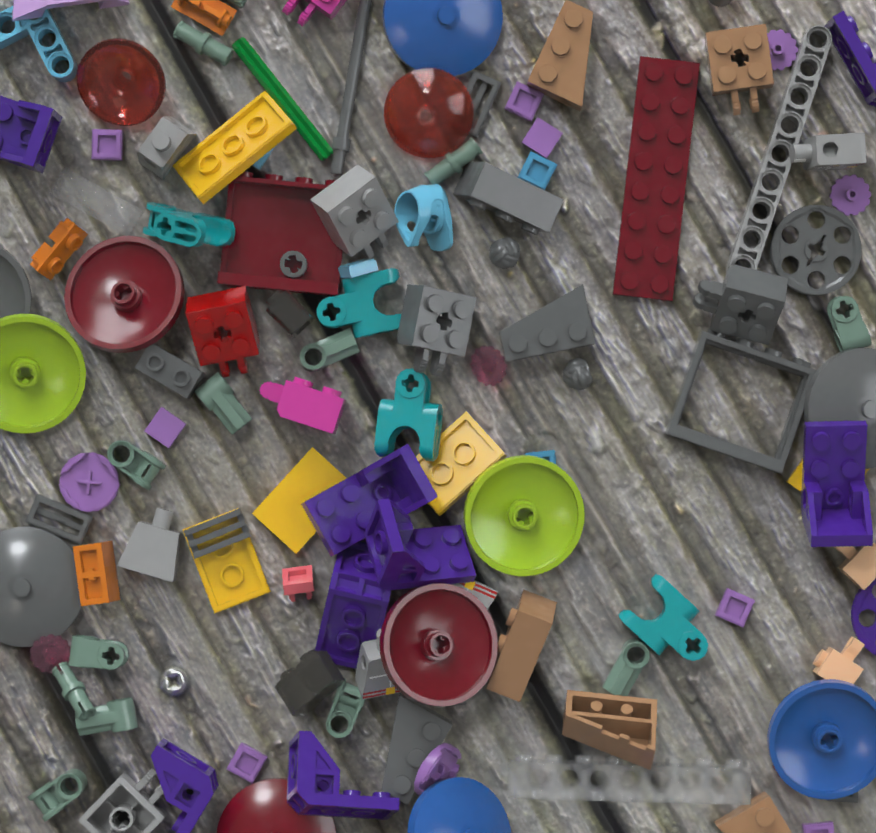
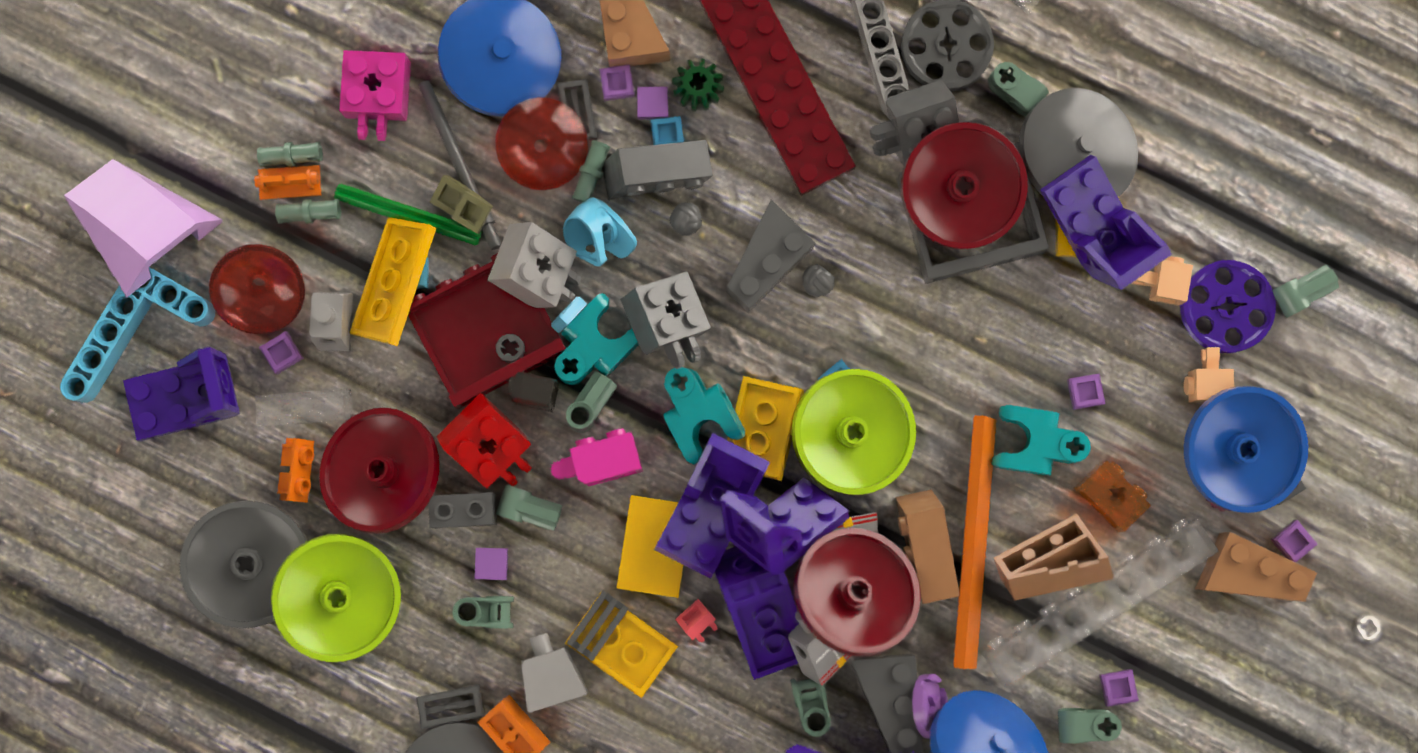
camera: 40 degrees left, 5 degrees down
medium lavender tile [59,452,120,512] -> none
teal piece [142,202,235,247] -> none
clear smoke brick [275,649,345,716] -> none
clear pink piece [470,345,507,386] -> none
sand green piece [602,638,650,696] -> none
none -> olive slope [430,175,493,234]
none -> dark green gear [672,58,724,111]
none -> dark red dish [901,122,1028,249]
none -> orange tile [953,415,997,669]
none -> clear orange brick [1074,460,1152,532]

